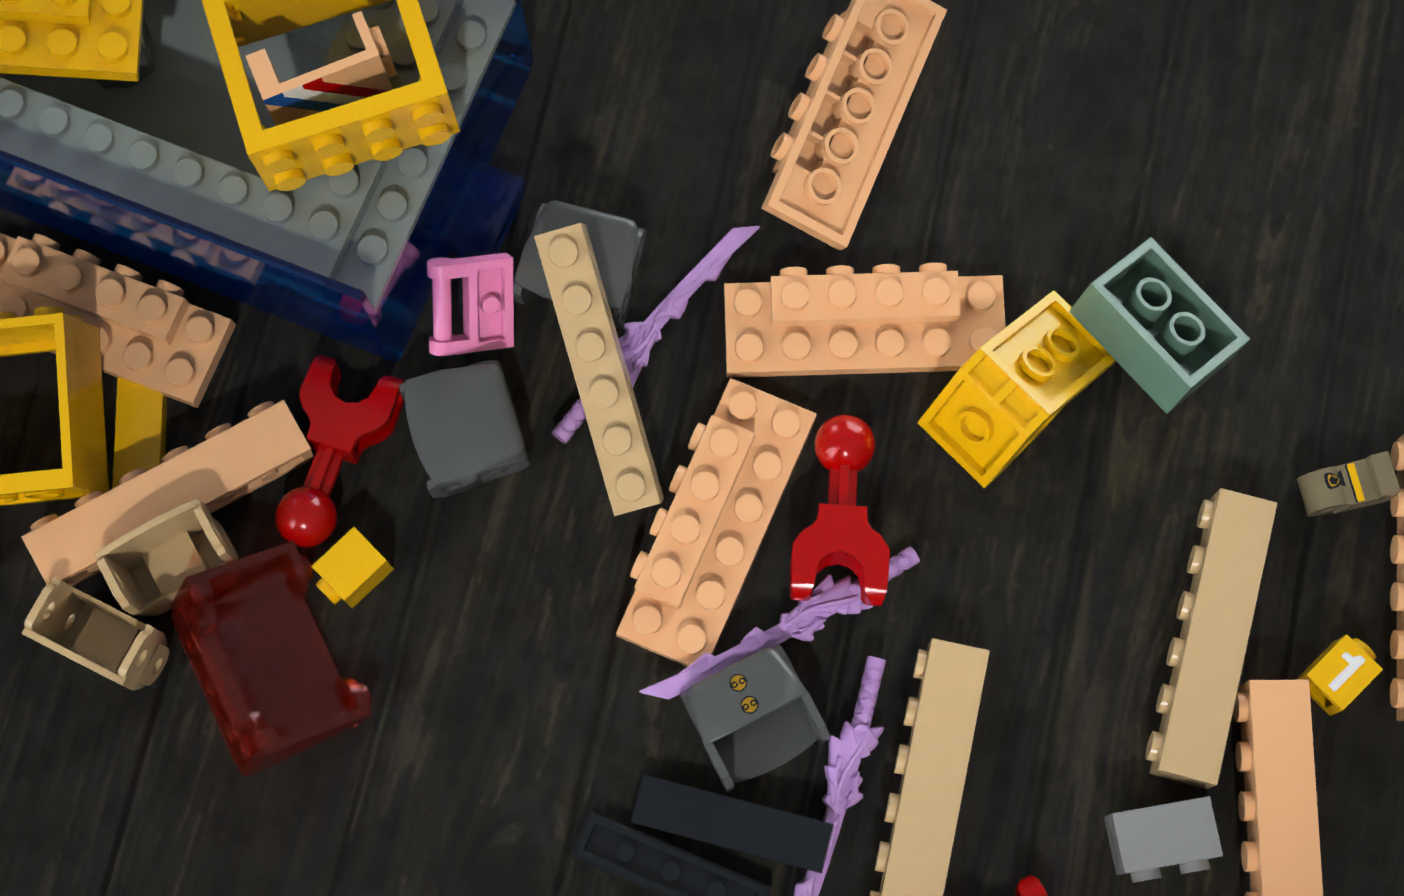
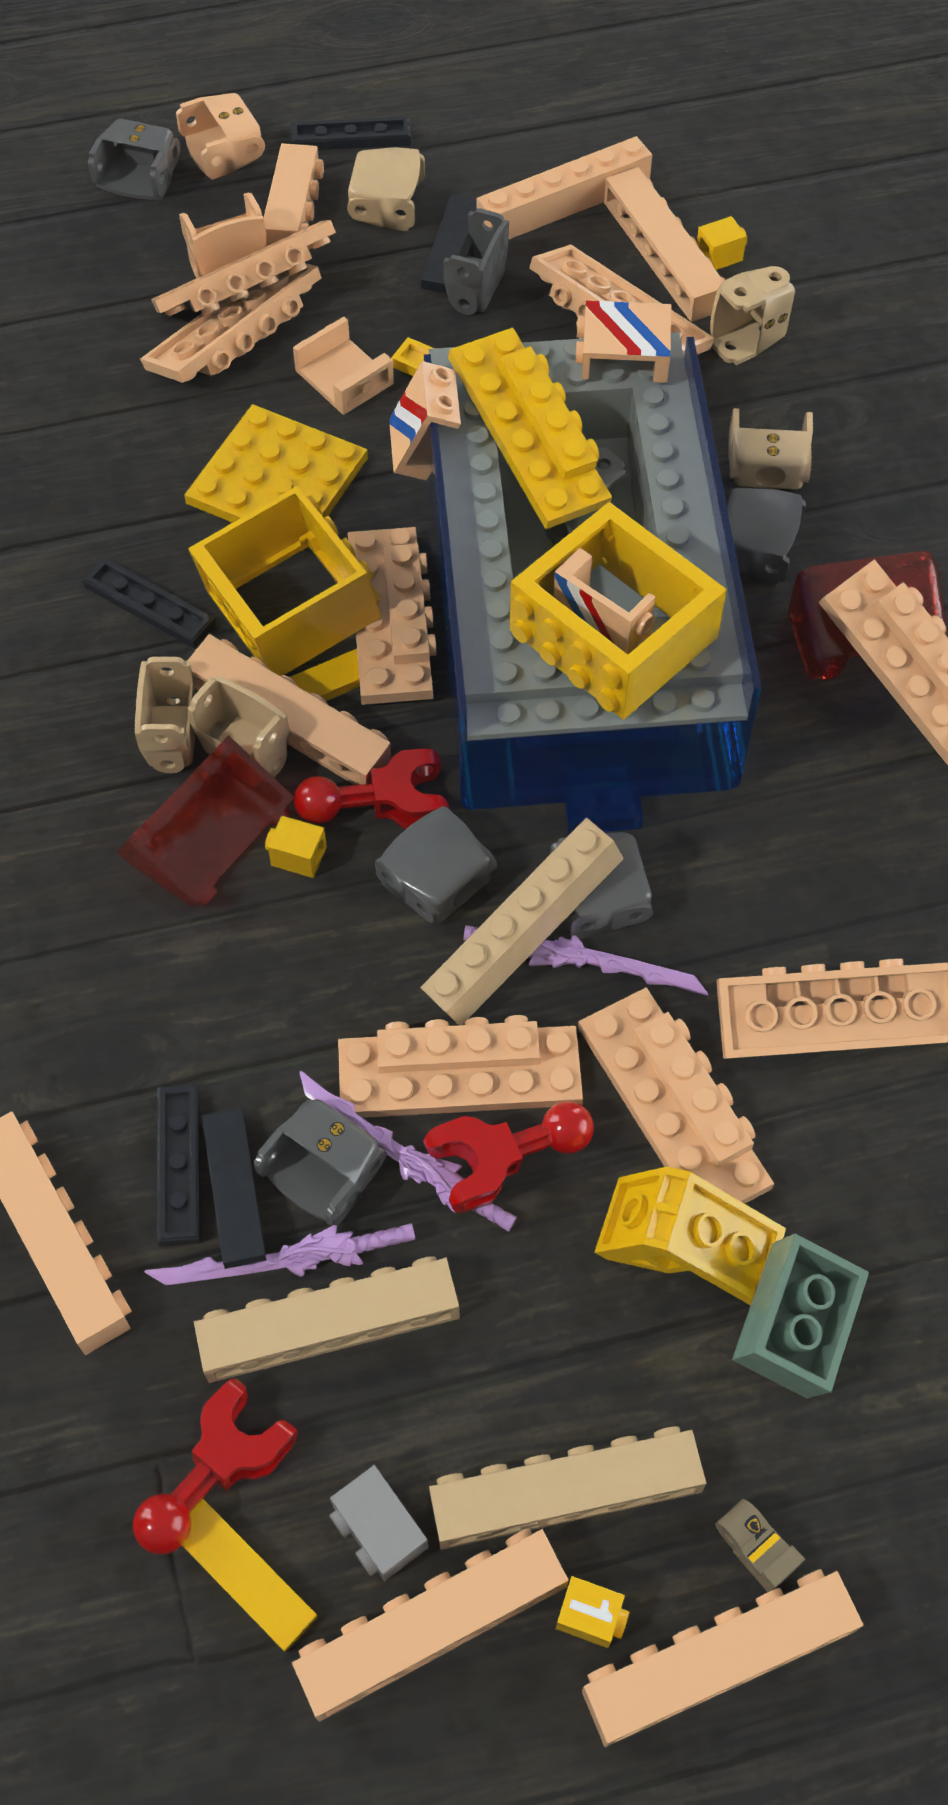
camera: 60 degrees right, 15 degrees down
bright pink plate [427,253,514,356] -> none

